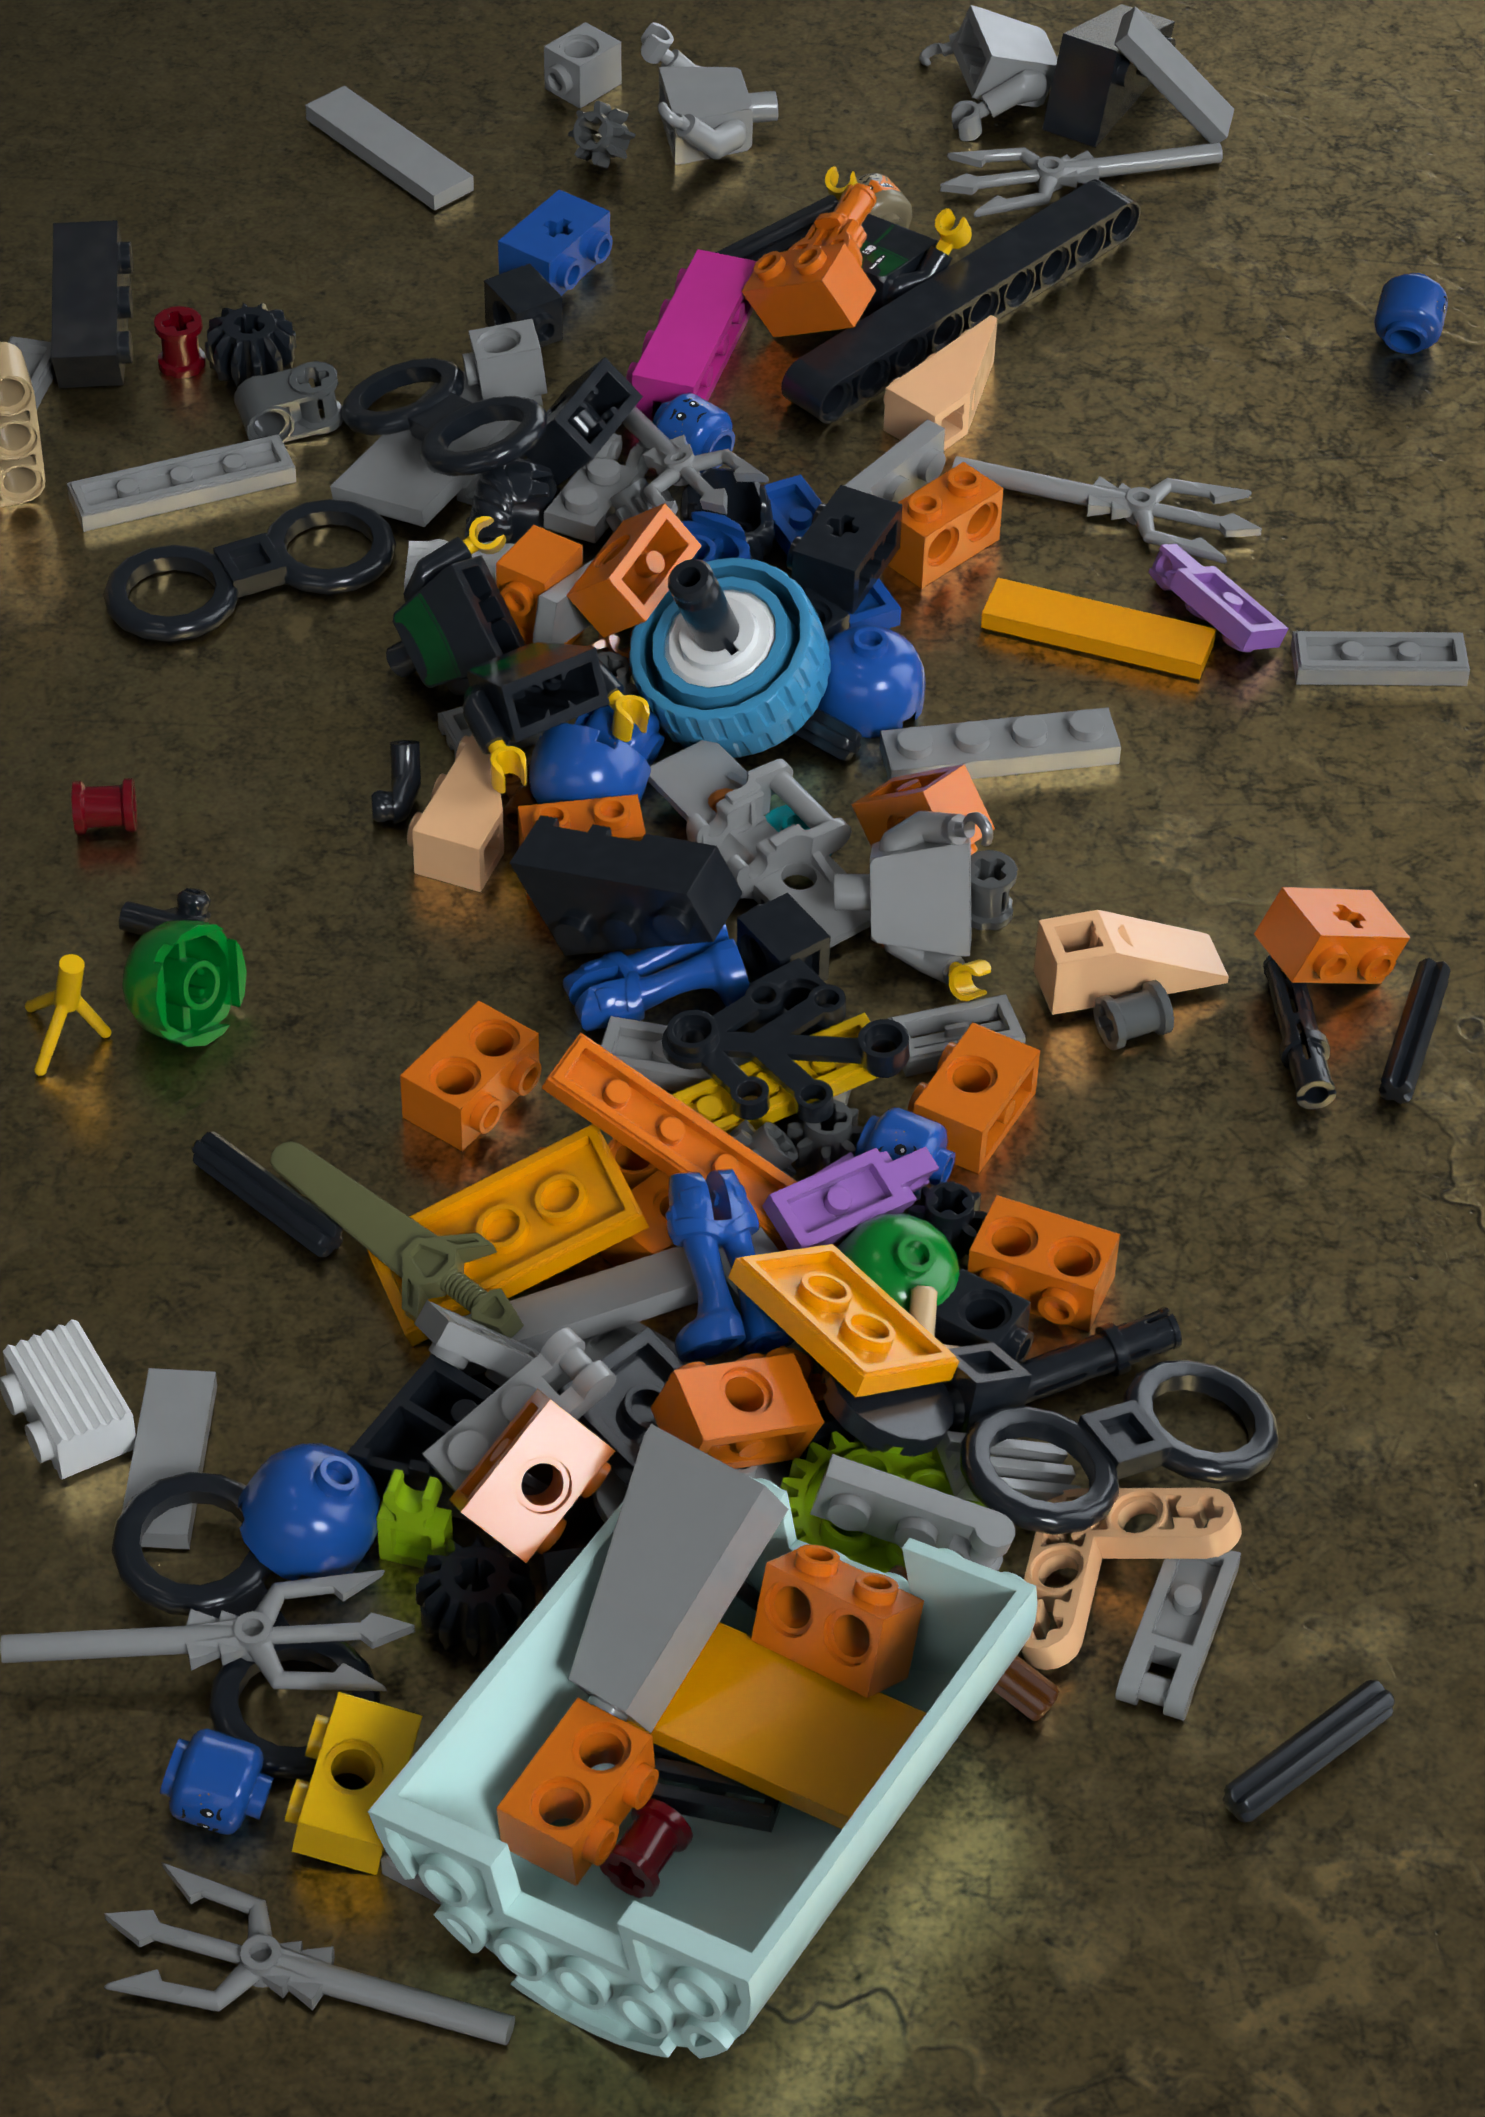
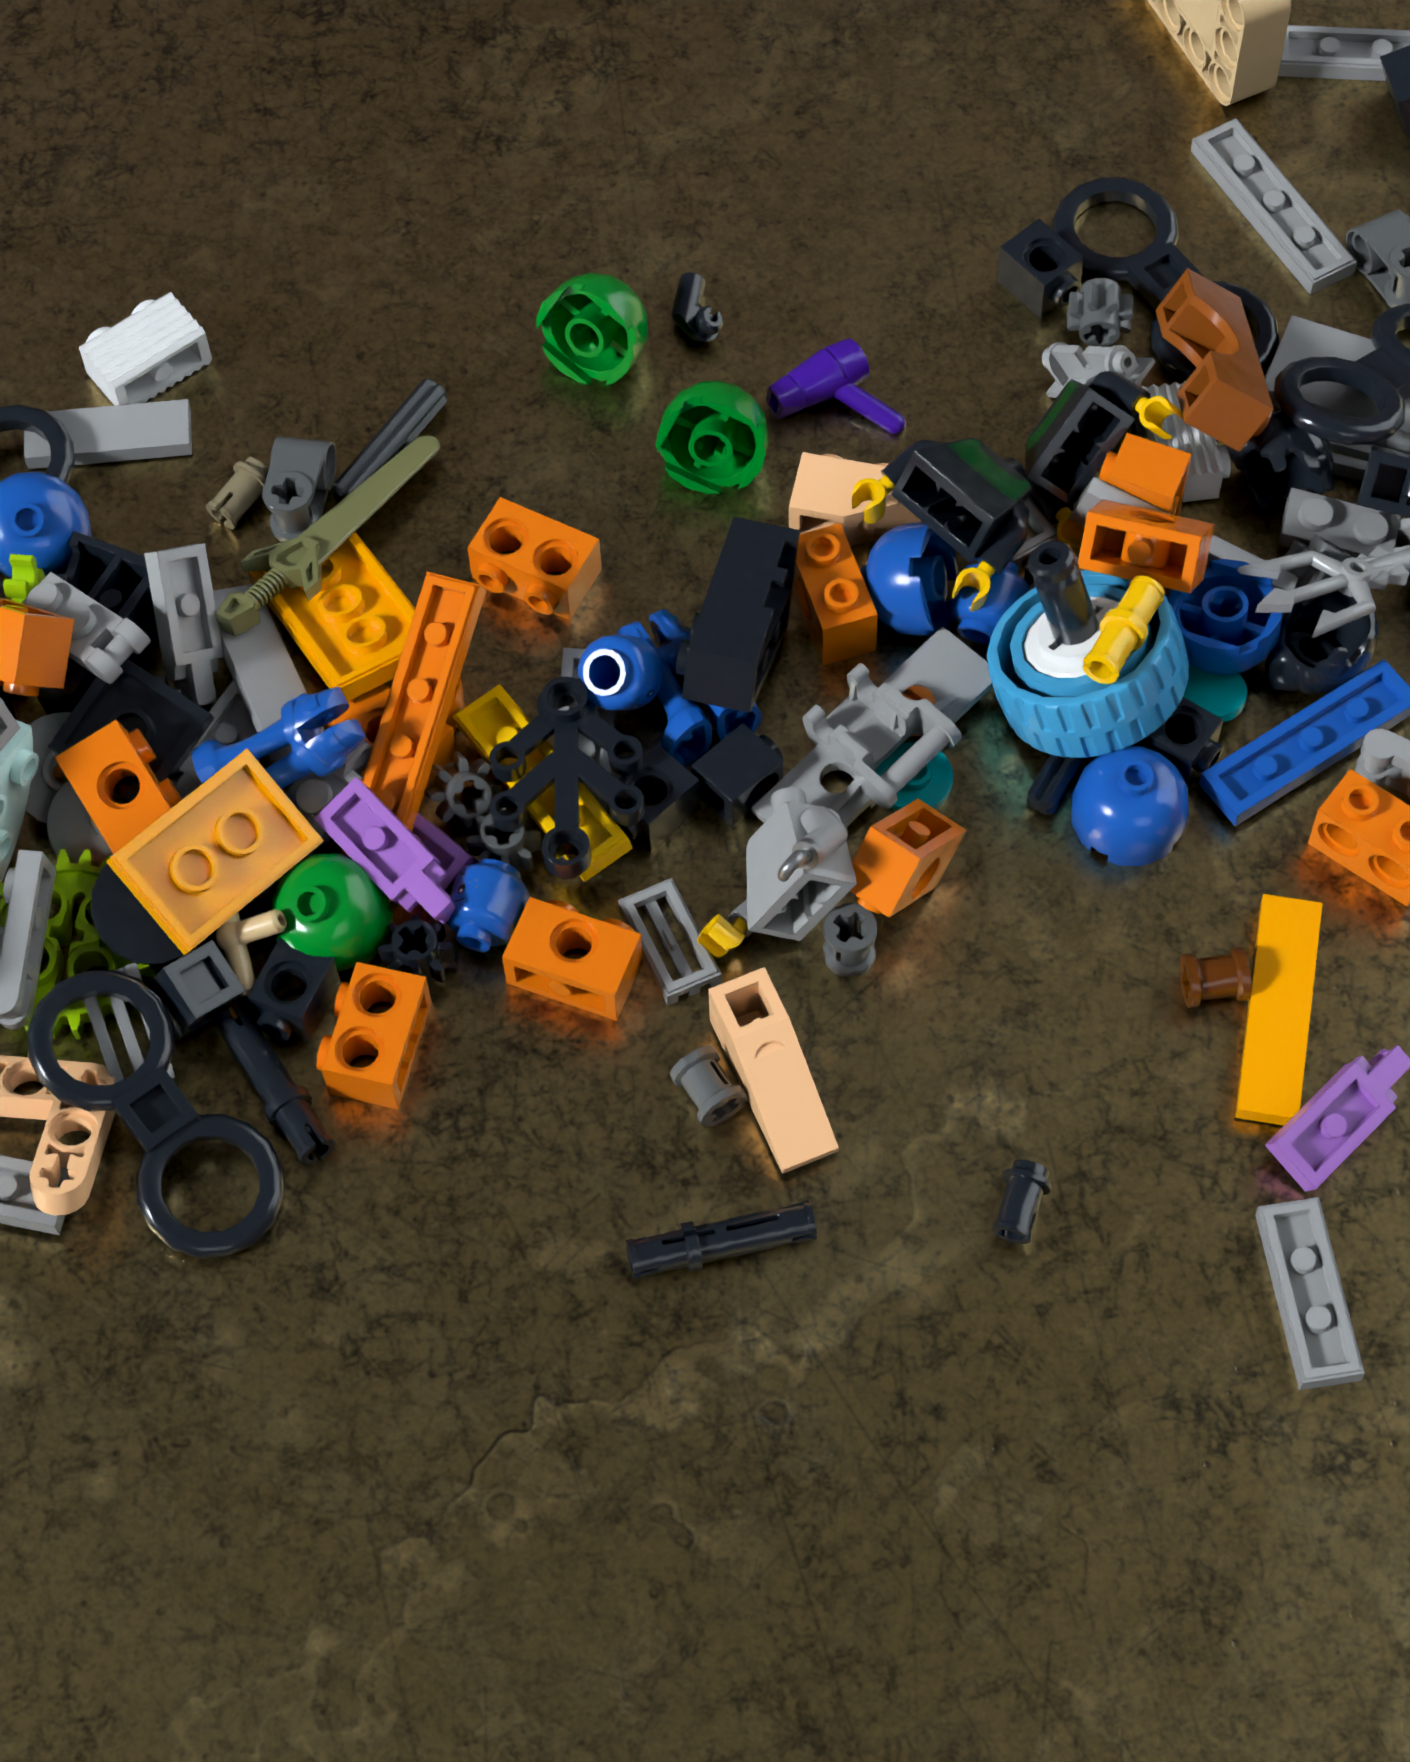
camera: 85 degrees right, 15 degrees up
yellow plant [25,954,112,1076] -> none
dark red bush [71,778,138,835] -> none
black arm [371,740,421,825] -> none
black brick [786,485,903,614] -> none
light grey plate [879,707,1121,780] -> none
orange brick [1254,887,1410,984] -> none
black axle [1379,958,1451,1104] -> none
none -> dark tan pin [206,457,269,529]
none -> dark grey piece [262,436,337,542]
none -> blue head [577,635,663,711]
none -> green cylinder [655,380,769,494]
none -> dark purple piece [766,338,906,434]
none -> black pin [992,1159,1052,1244]
none -> black brick [997,219,1084,319]
none -> light grey hinge [1042,342,1156,398]
none -> dark grey gear [1067,278,1133,347]
none -> yellow pin [1082,575,1165,684]
none -> dark orange arch [1156,268,1274,452]
none -> reddish brown bush [1179,947,1252,1008]

